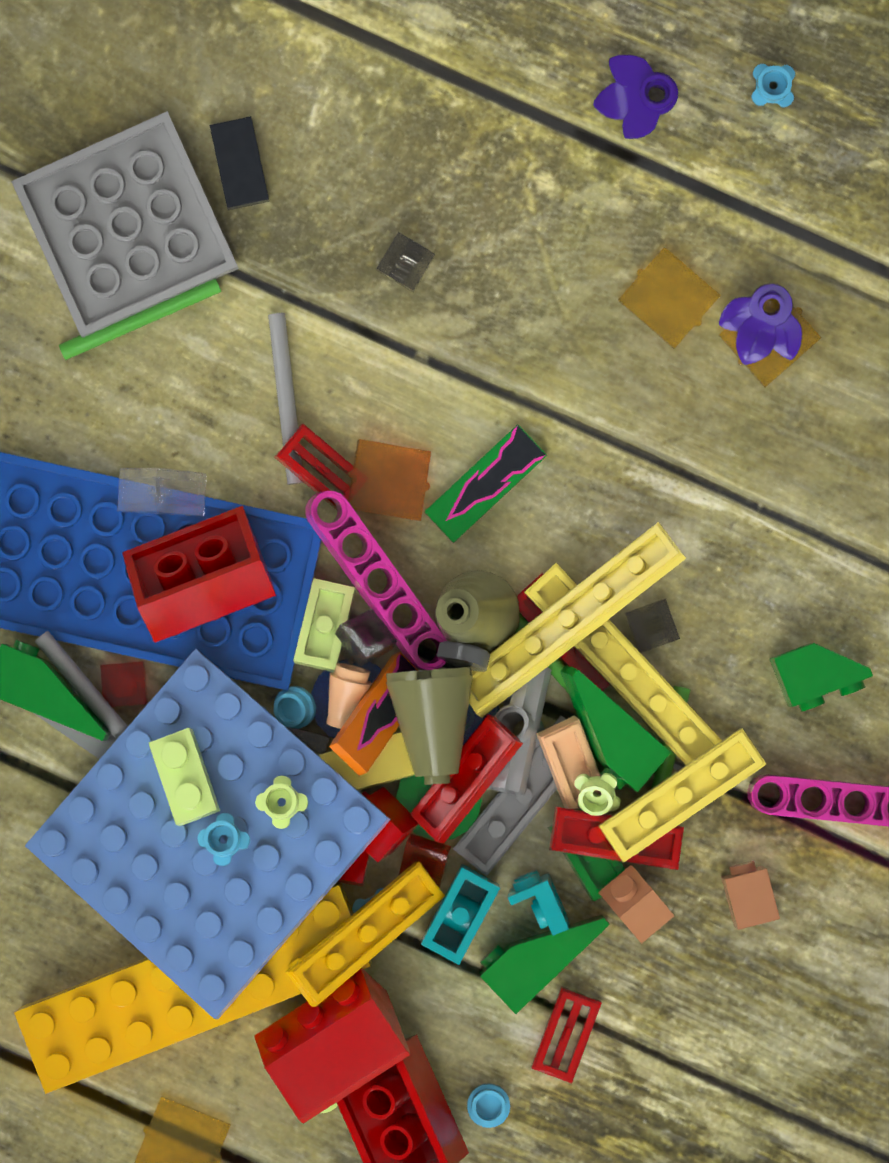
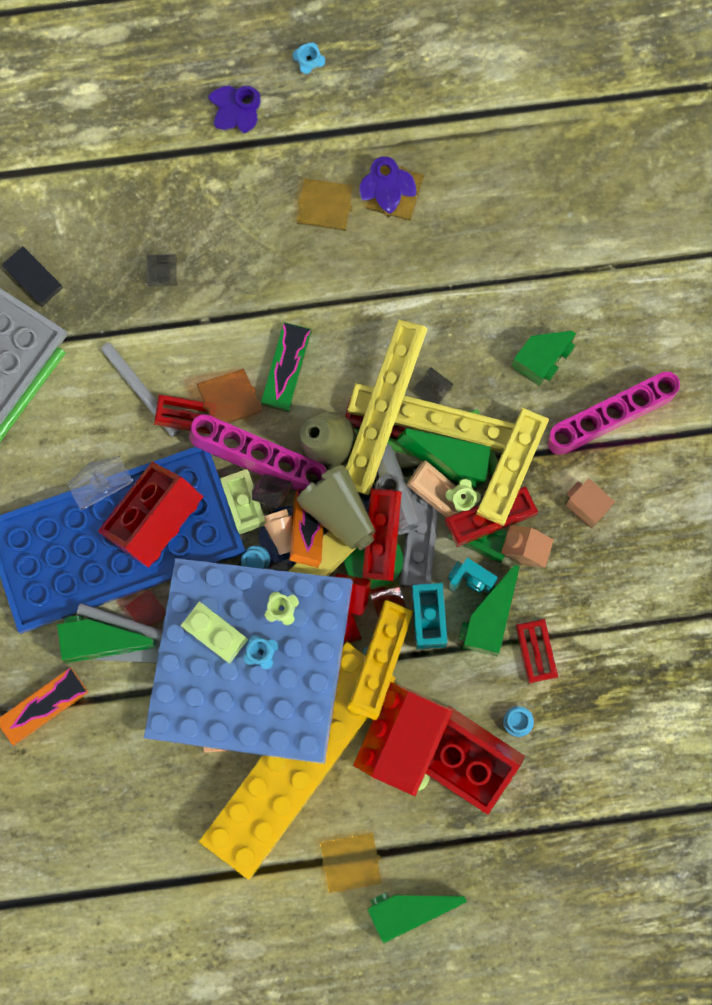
camera: 35 degrees left, 10 degrees down
dark grey tile [436,641,490,672] -> none

